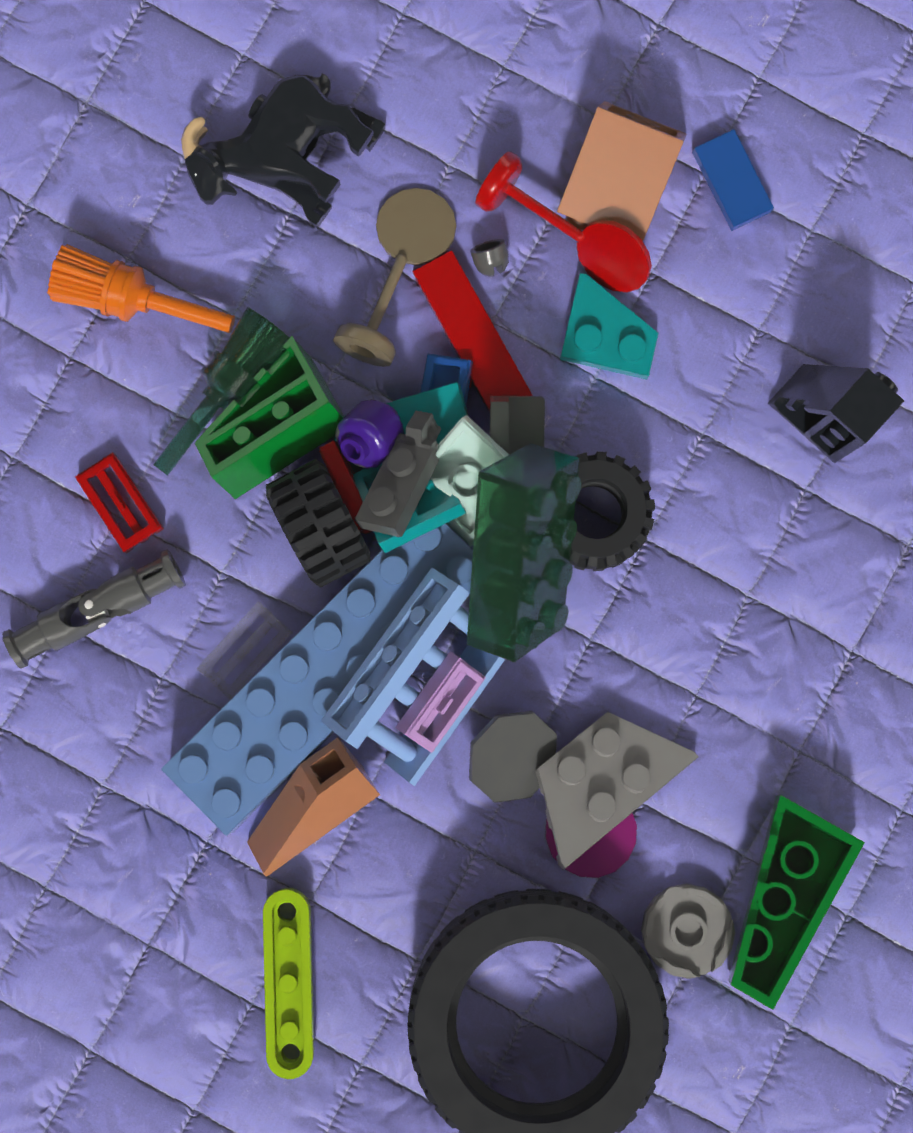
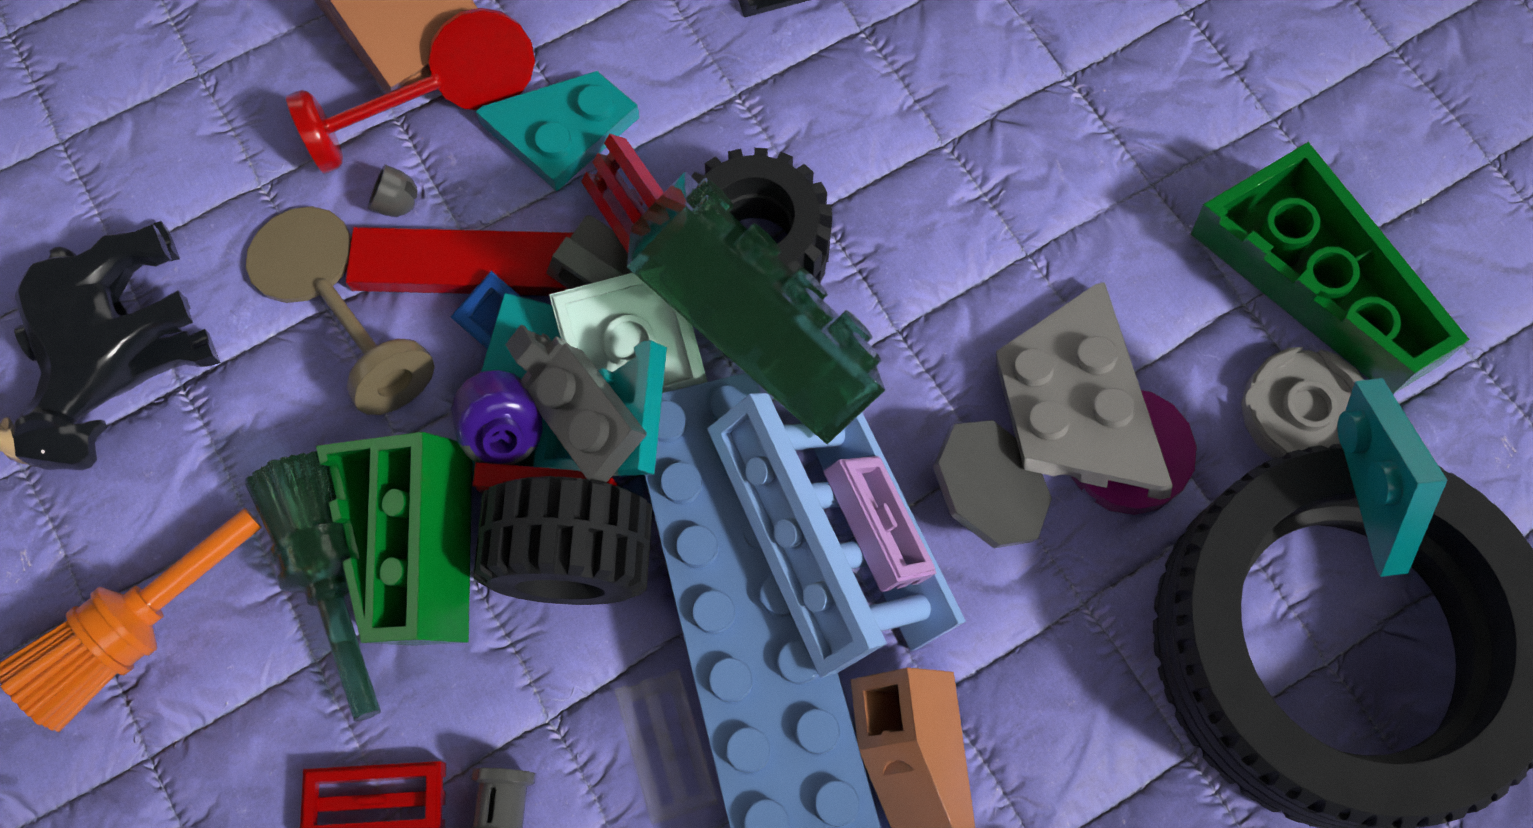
camera: 60 degrees left, 15 degrees down
none -> red tile [581,133,676,258]
none -> teal wing [1337,378,1448,577]

